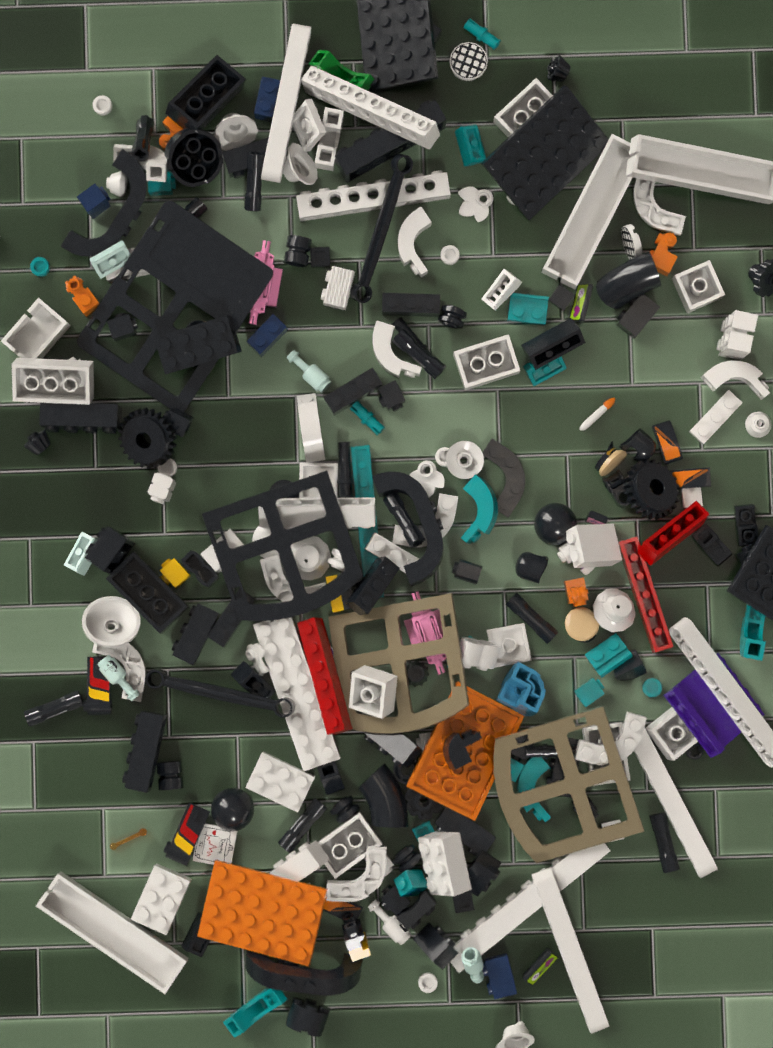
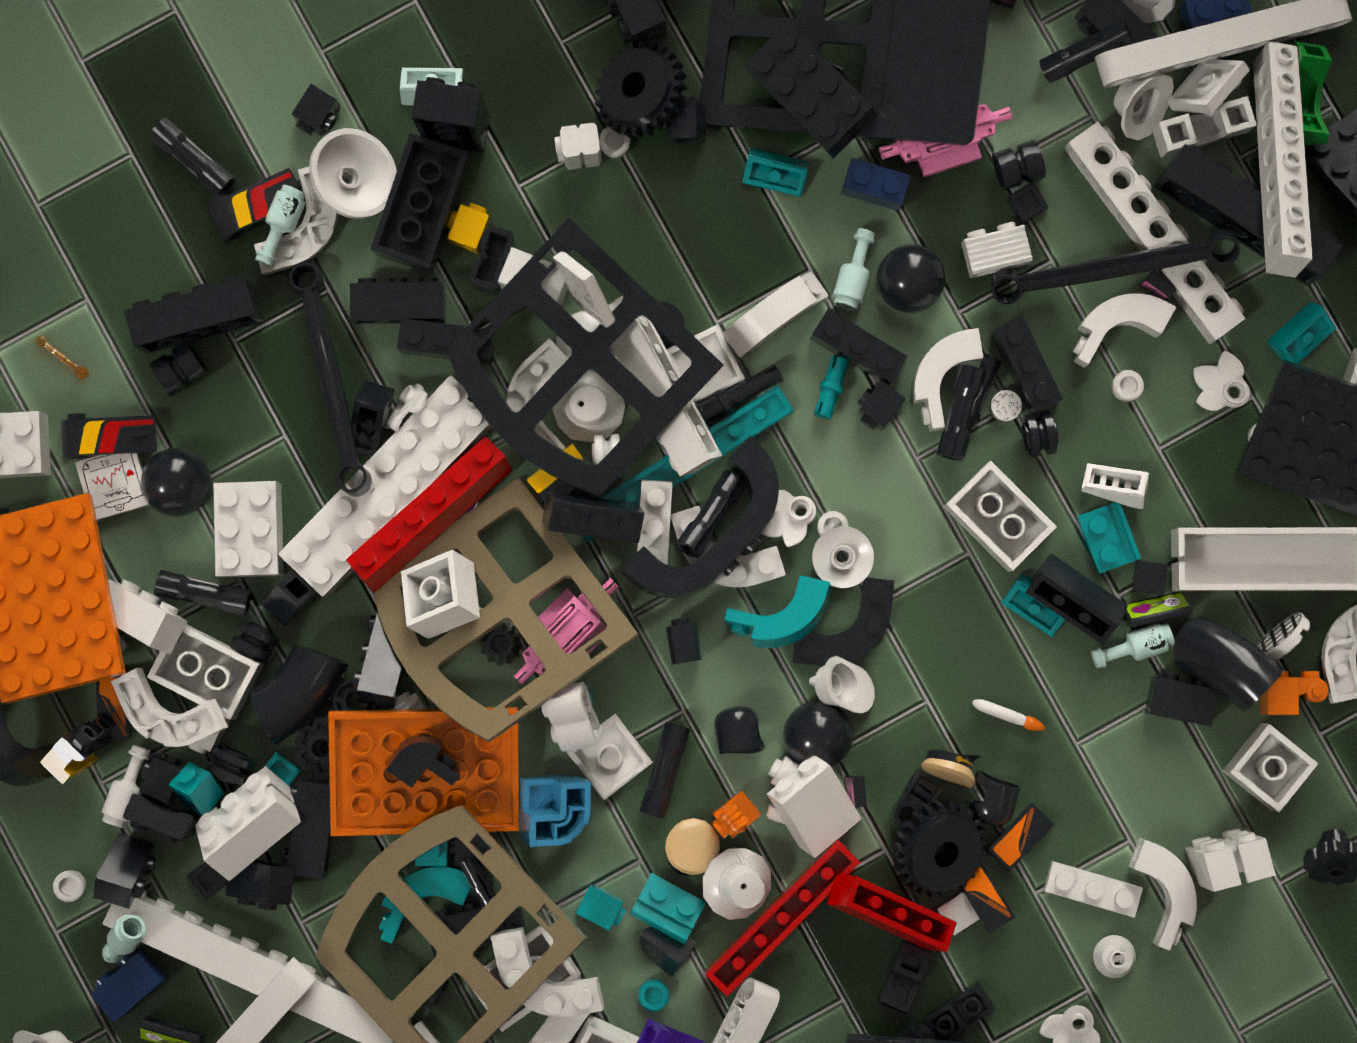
camera: 65 degrees right, 0 degrees up
none -> black brick [291,84,341,137]
none -> white tile [553,251,615,328]
none -> teal slope [742,148,809,197]
none -> white piece [809,656,875,714]
none -> black piece [876,244,946,313]
none -> white tile [990,390,1022,422]
none -> light aqua piece [1091,622,1175,668]
none -> black tile [1139,271,1176,301]

